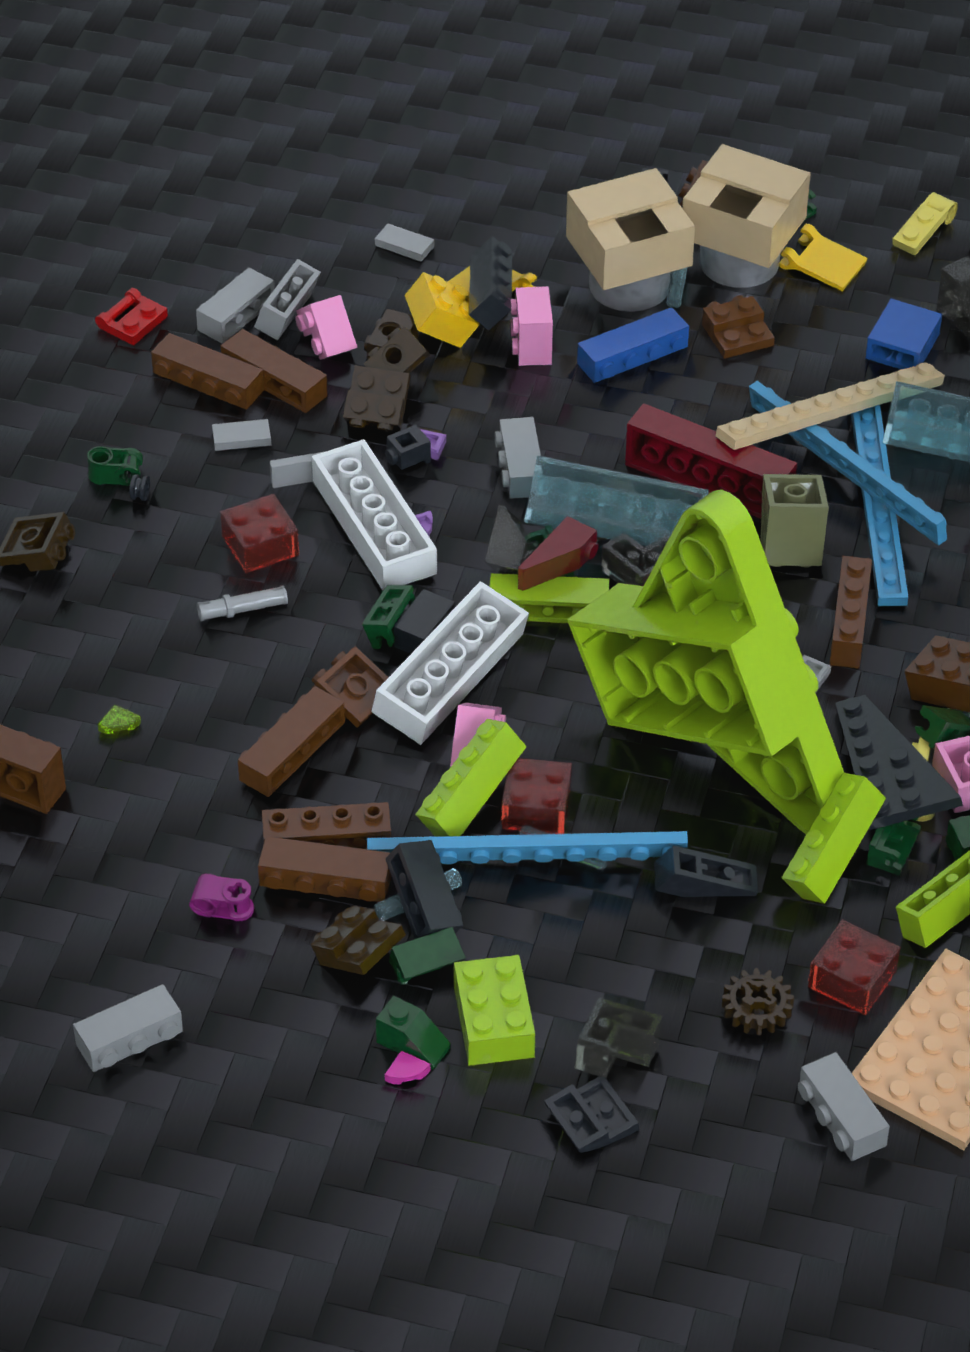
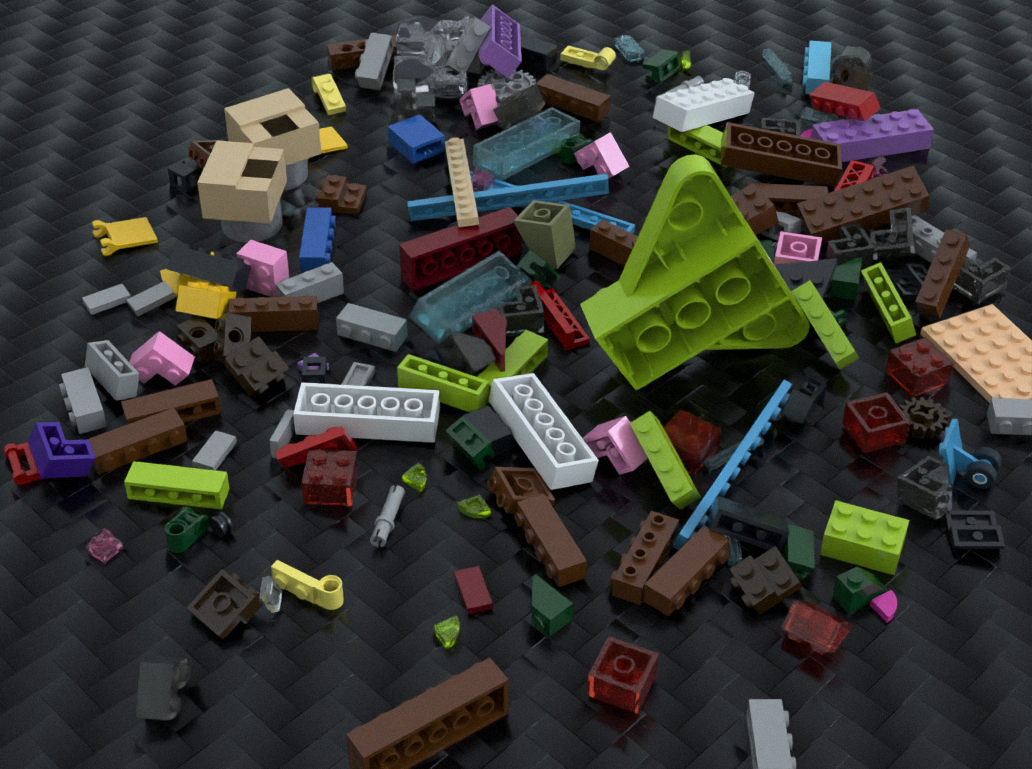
camera: 60 degrees left, 5 degrees down
magenta piece [189,874,254,921] -> none
none -> dark purple brick [28,422,95,478]
none -> clear pink tile [86,528,123,563]
none -> yellow flag [92,217,158,256]
none -> lime brick [124,461,230,510]
none -> light grey tile [127,281,175,316]
none -> reddish brown brick [228,296,319,332]
none -> clear tile [259,575,283,613]
none -> light yellow plate [271,560,344,610]
none -> light grey brick [275,262,344,303]
none -> red wing [275,426,357,467]
none -> light grey tile [341,362,375,386]
none -> lime brick [397,354,489,412]
none -> clear neon green tile [402,463,426,492]
none -> dark red tile [454,566,493,614]
none -> clear neon green tile [458,494,491,518]
none -> clear pink tile [471,167,495,191]
none -> dark green slope [532,575,573,637]
none -> clear red brick [587,636,659,714]
none -> clear red slope [781,600,854,655]
none -> clear red brick [842,392,910,453]
none -> plate [939,419,1001,489]

